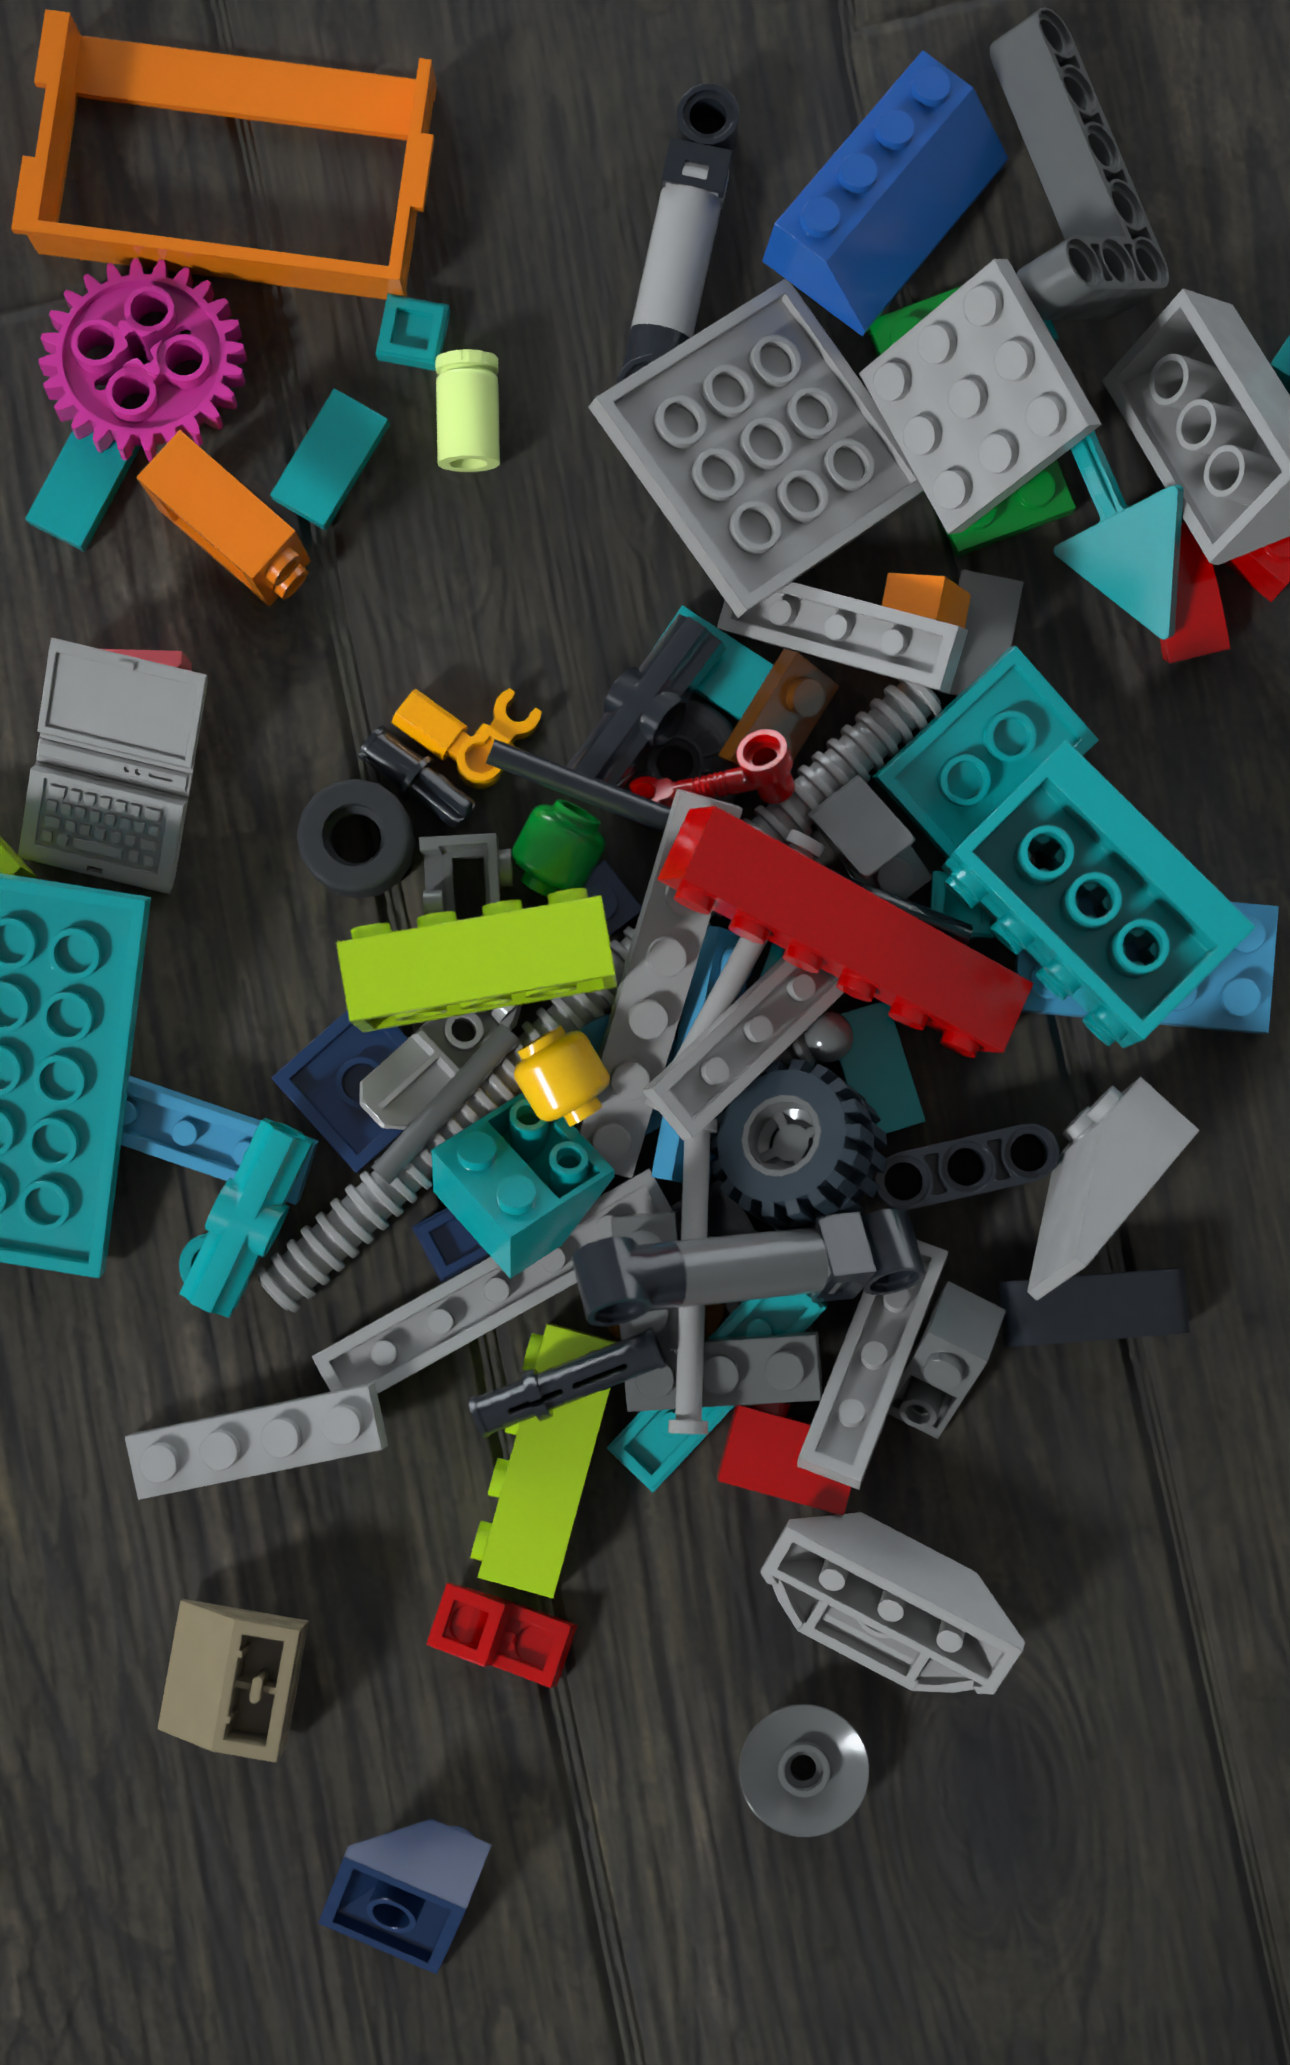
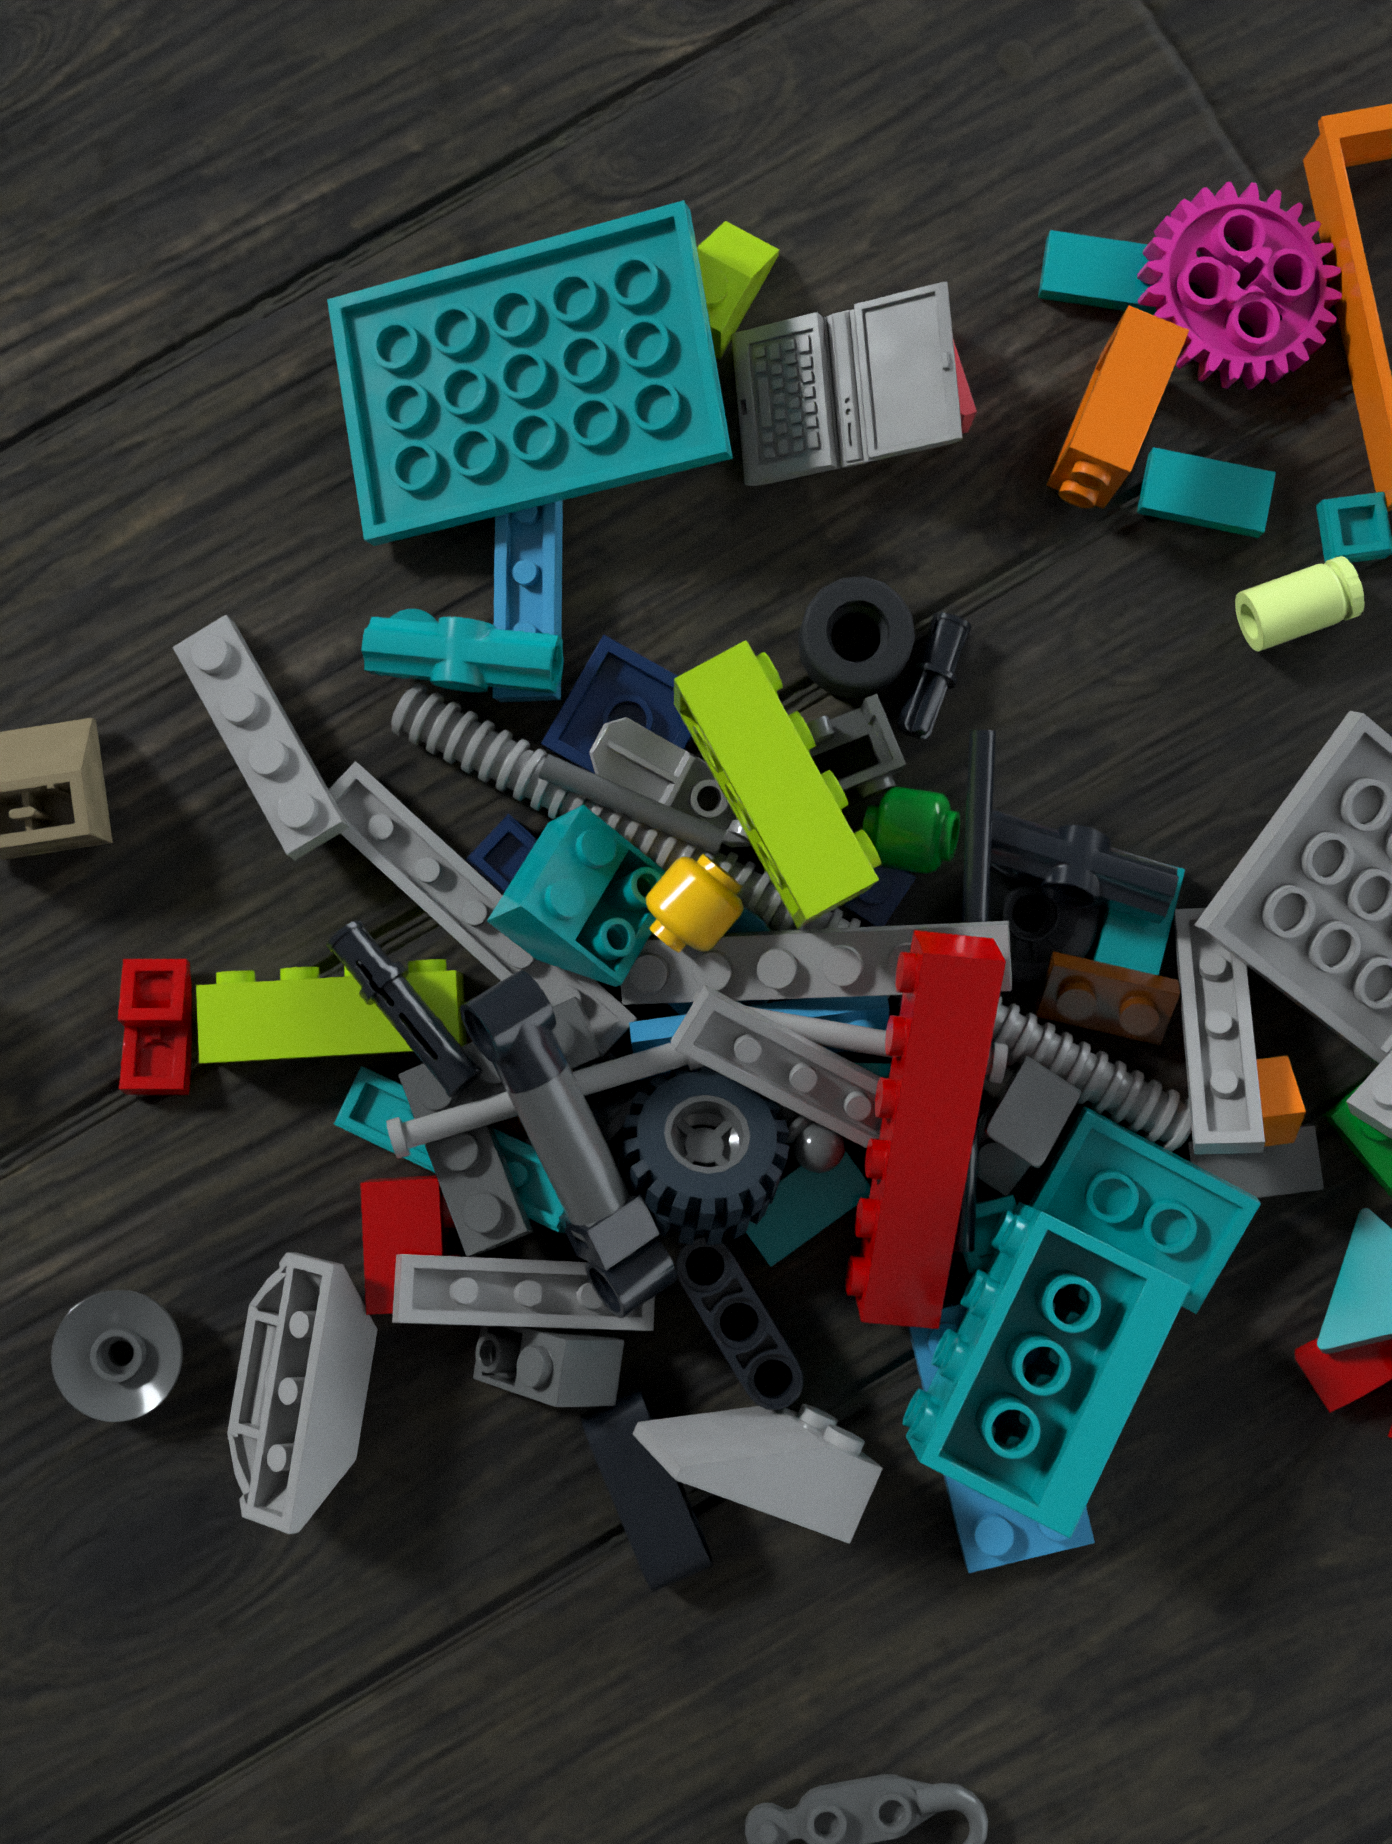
camera: 65 degrees right, 0 degrees up
light orange bar [391,688,542,789] -> none
red brick [629,729,795,825] -> none

